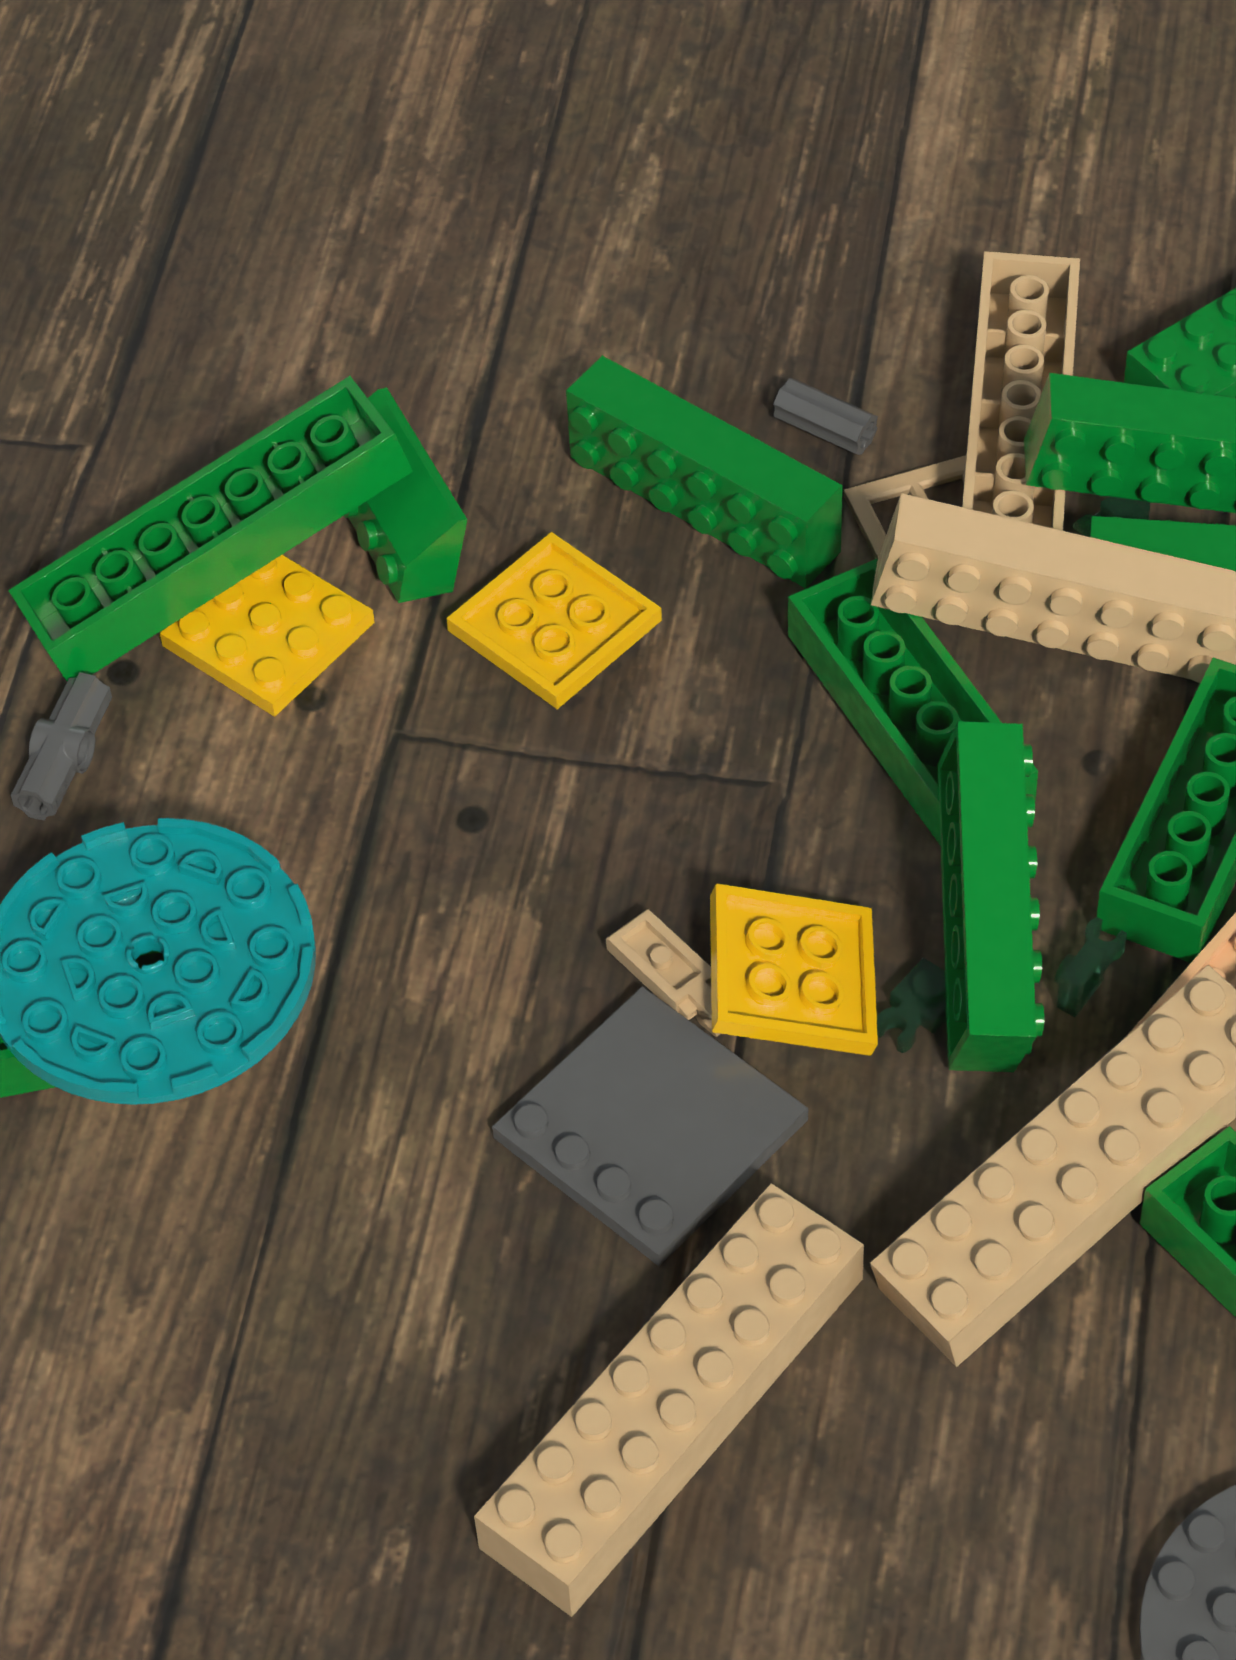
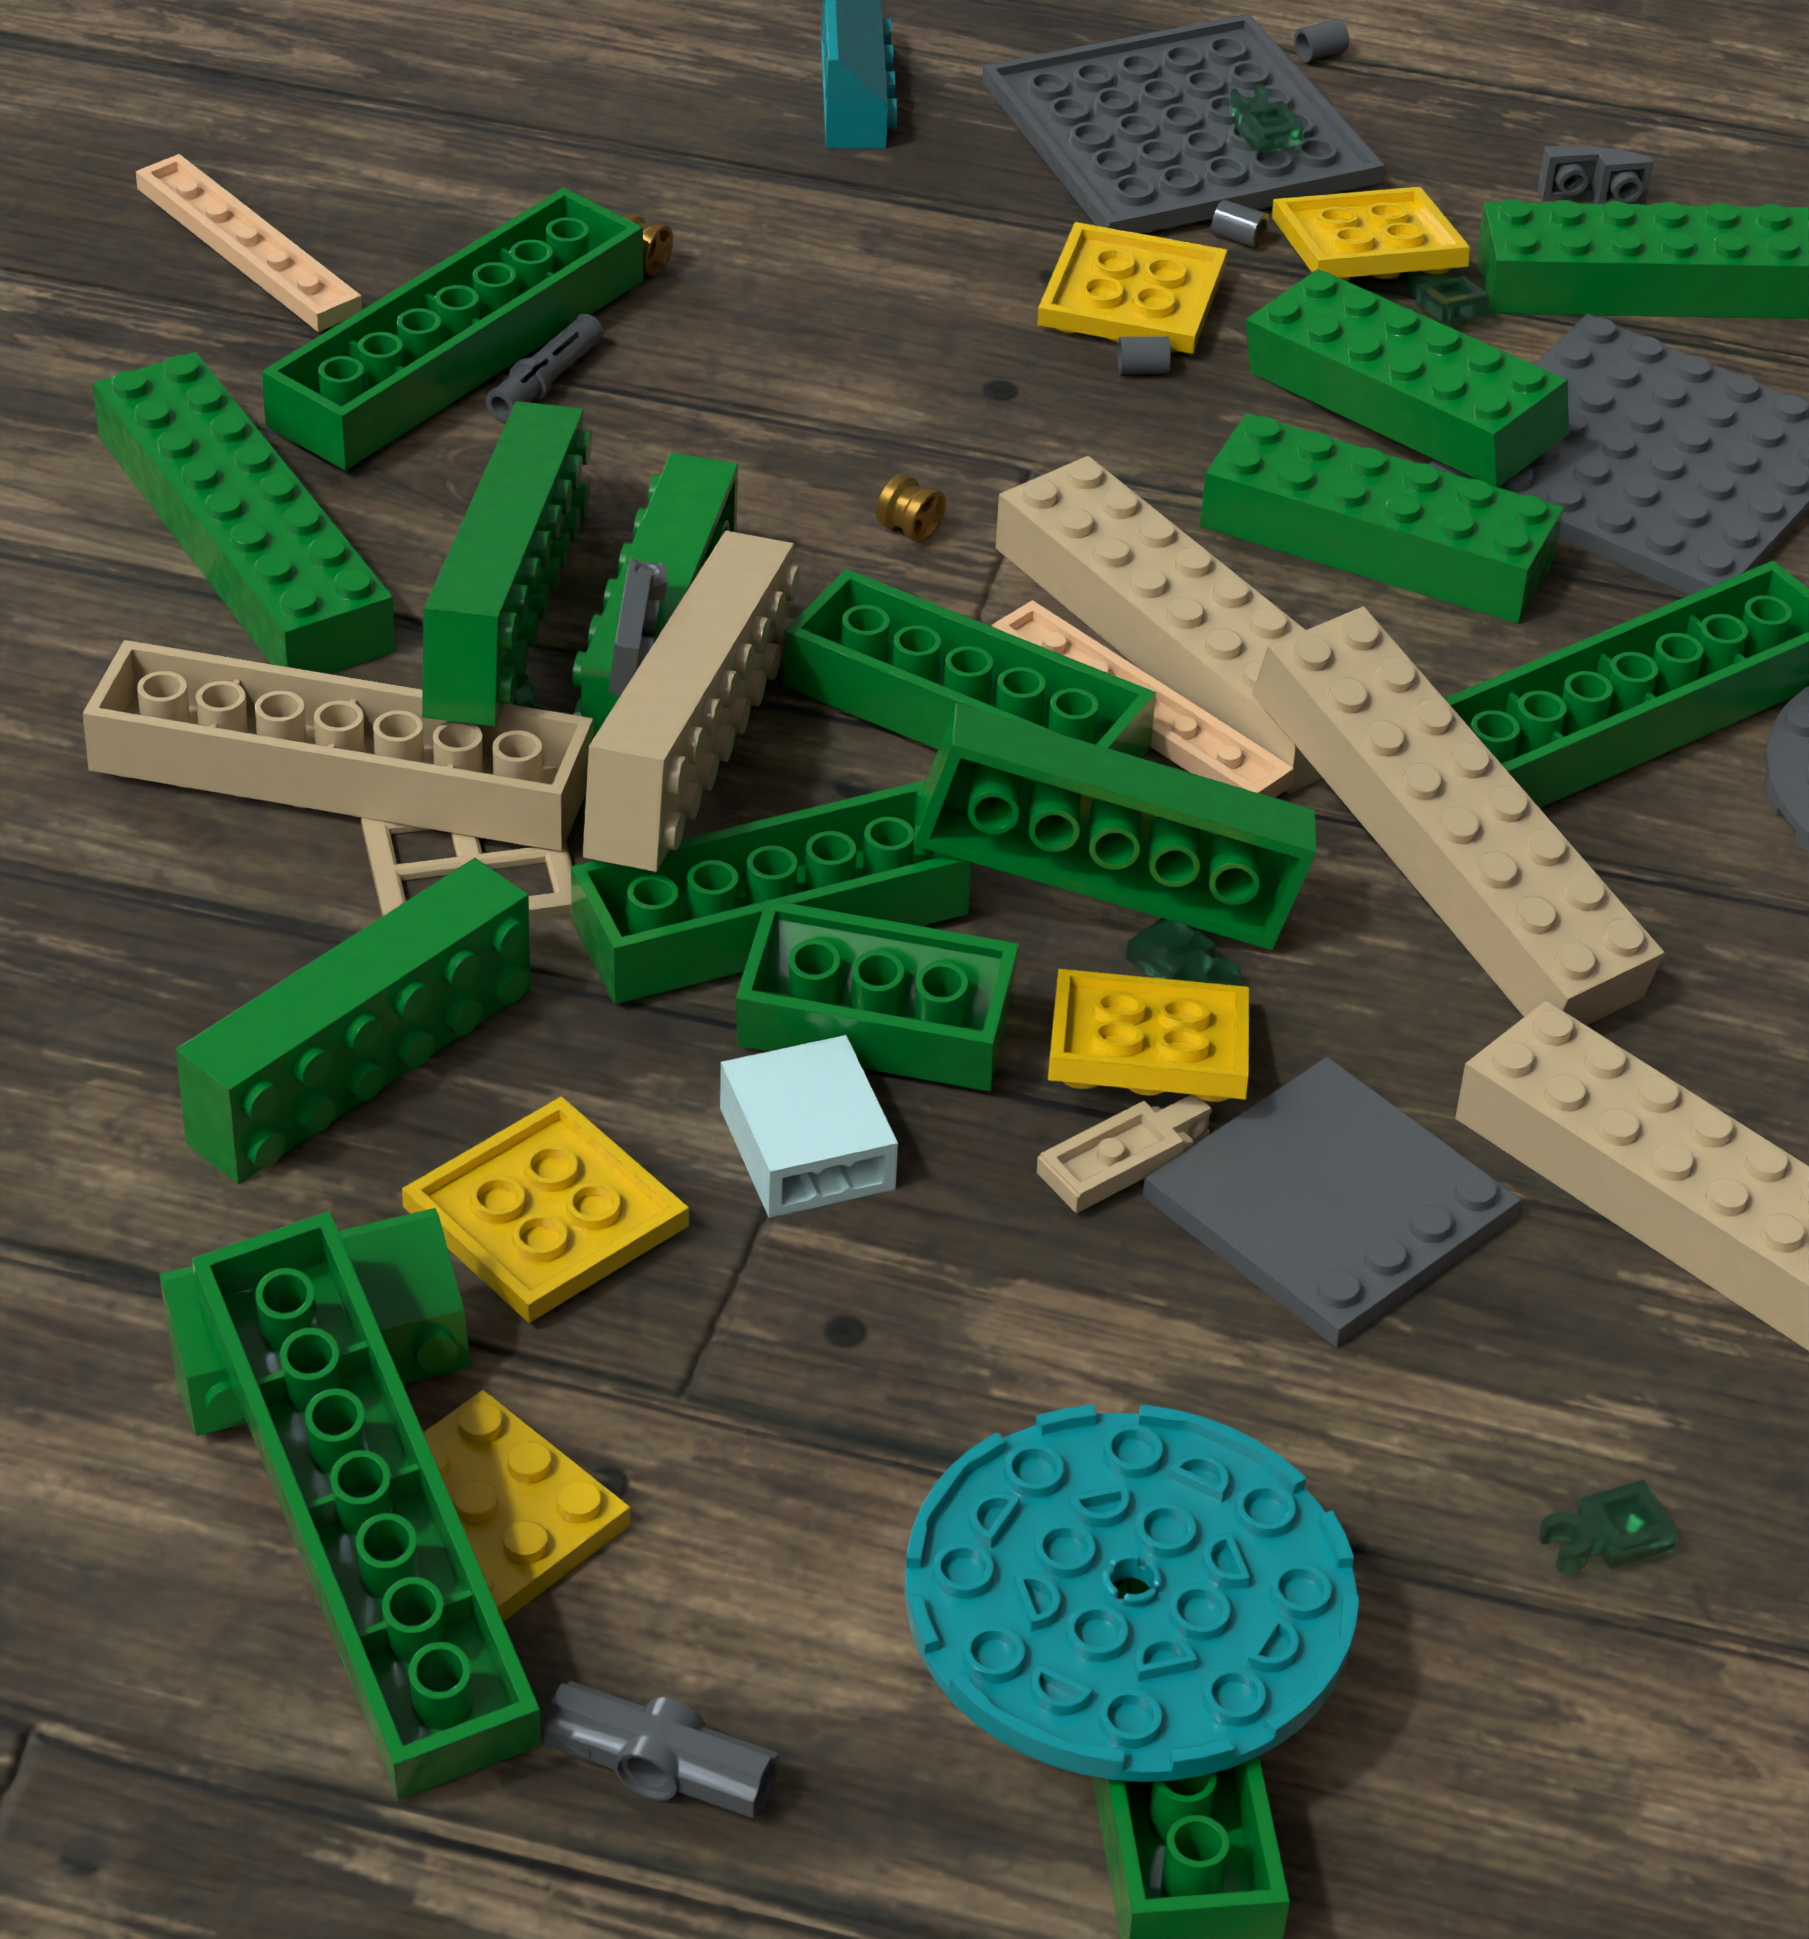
camera: 90 degrees left, 10 degrees down
dark grey axle [773,378,878,455] -> none
none -> dark grey hinge [608,558,667,696]
none -> light aqua brick [720,1035,898,1218]
none -> green slope [736,899,1019,1092]
none -> clear green plate [1538,1479,1678,1573]

